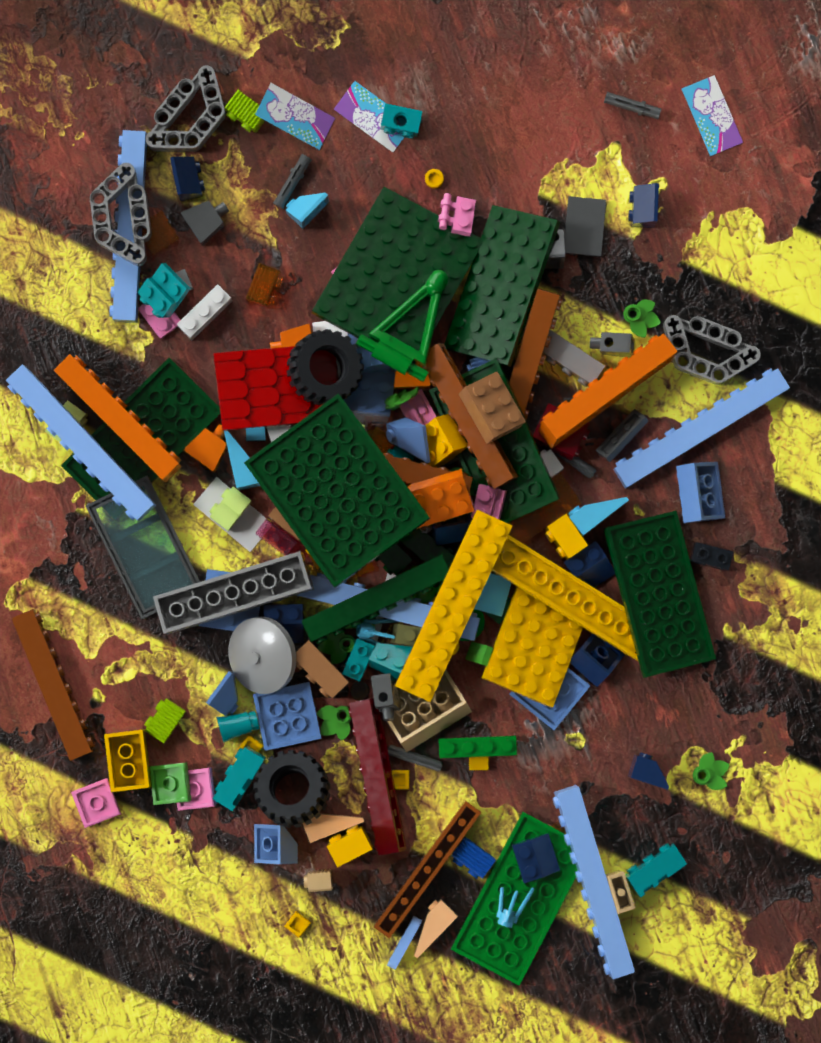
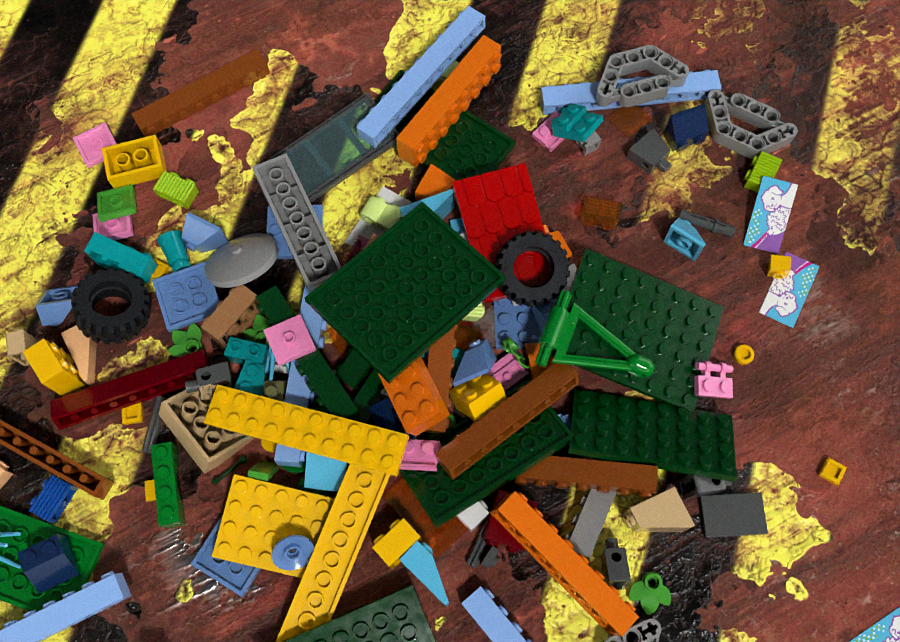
camera: 85 degrees right, 15 degrees down
white brick [177,284,232,340] -> none
dark blue slope [264,604,304,643] -> none
teal brick [380,103,423,138] -> none
medium nougat brick [459,372,526,444] -> none
dark blue slope [563,541,615,588] -> none
dark blue slope [570,633,625,687] -> none
dark grey plate [596,409,649,462] -> none
dark grey pin [604,91,662,120] -> none
dark blue slope [628,183,659,228] -> none
none -> dark green hinge [211,456,247,486]
none -> bright pink plate [263,314,316,367]
none -> medium blue dish [272,535,314,570]
none -> dark grey plate [481,546,500,570]
none -> tan slope [623,487,695,532]
none -> yellow plate [767,255,791,279]
none -> yellow tile [818,457,847,486]

